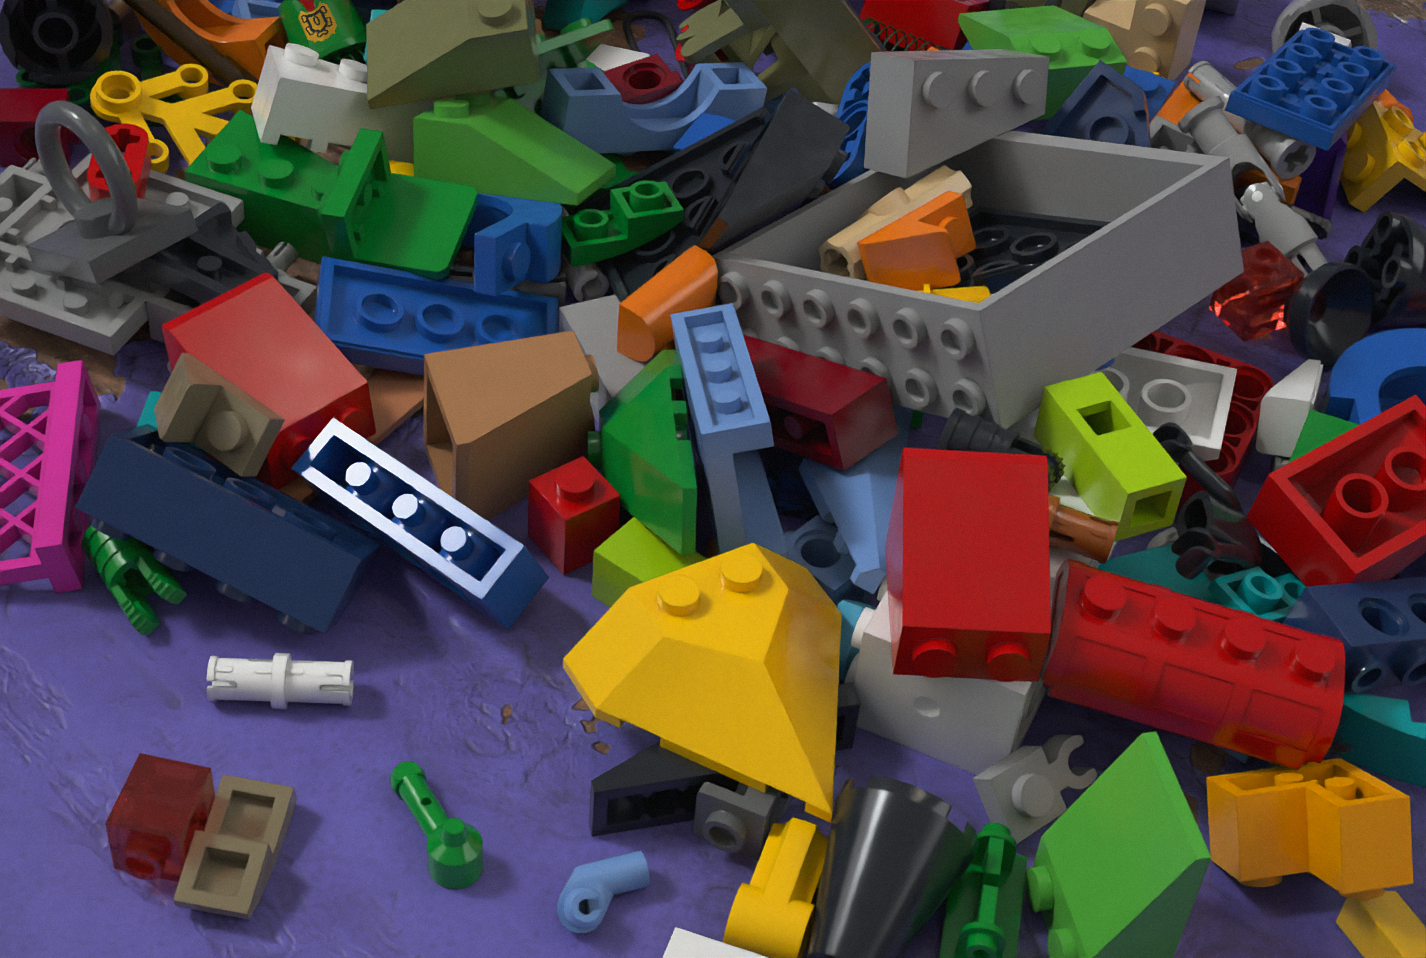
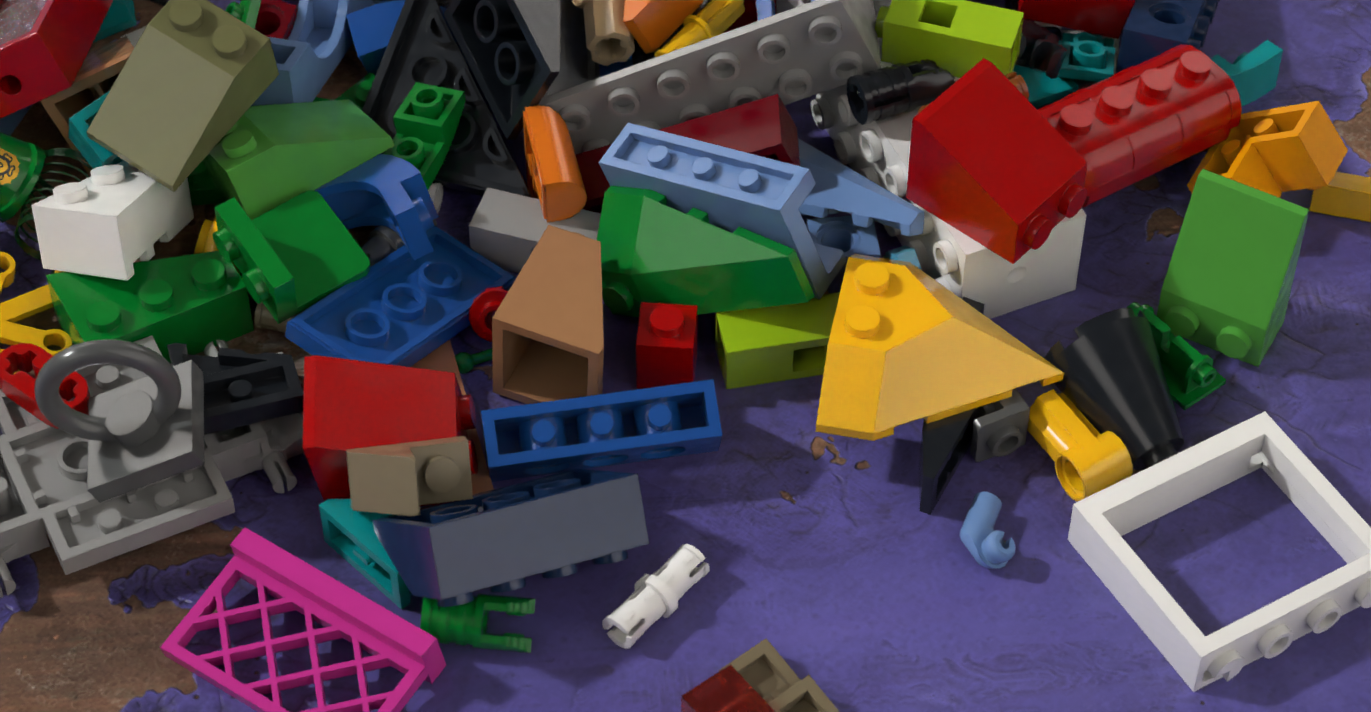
camera: 45 degrees left, 5 degrees up
green piece [389,761,484,889] -> none
light grey plate [973,734,1097,844] -> none

